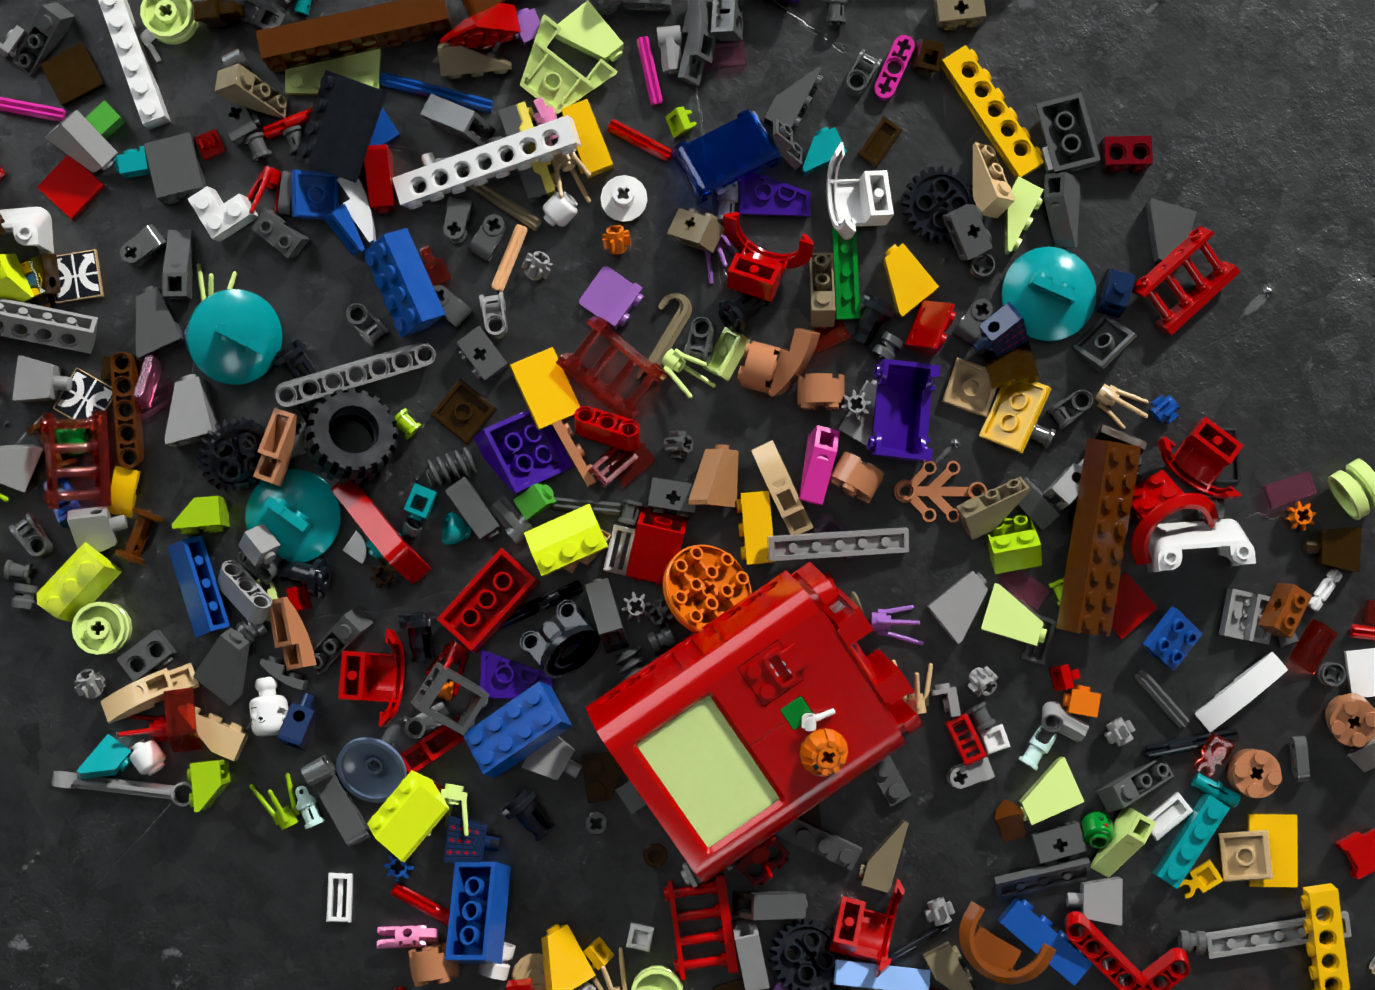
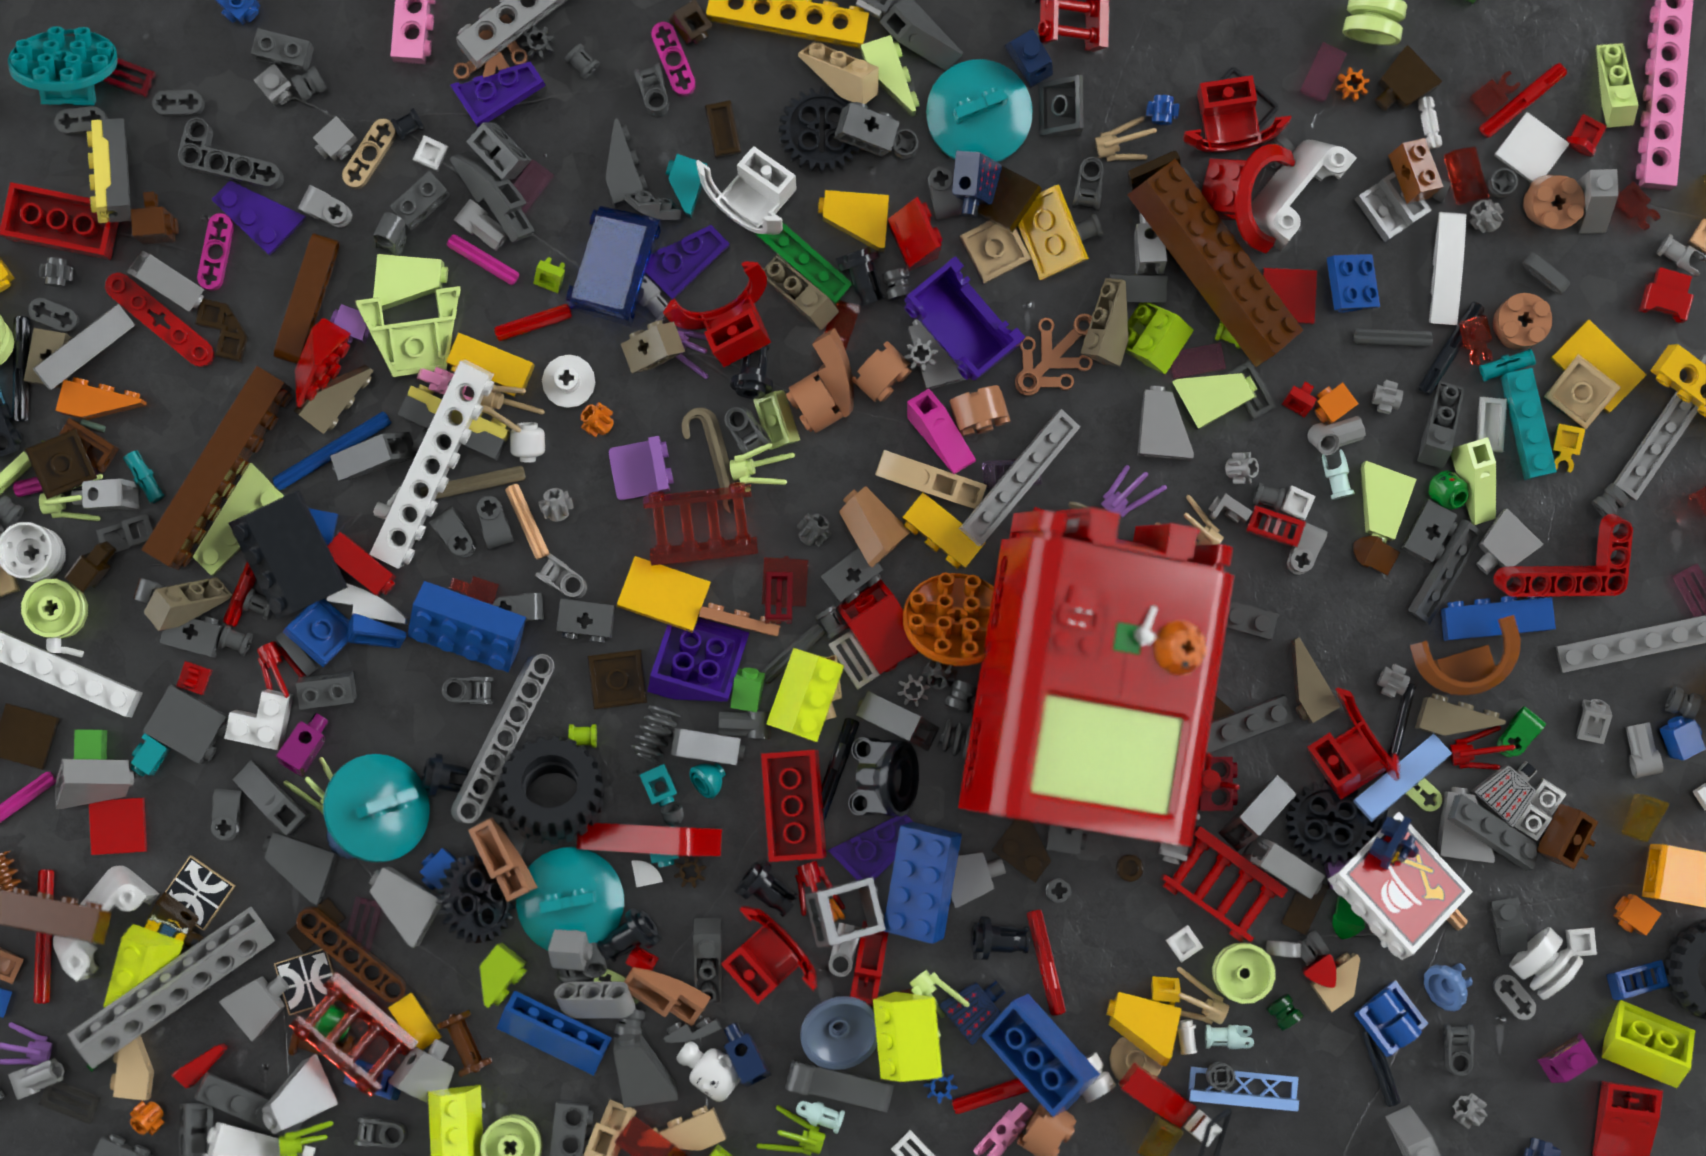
camera: 50 degrees left, 0 degrees up
clear pink tile [133,355,163,408] -> none
red beam [574,406,640,451] -> none
none -> magenta torso [276,713,329,778]
none -> blue brick [420,848,458,890]
none -> red axle [1027,909,1066,1016]
none -> light grey gear [1470,199,1504,233]

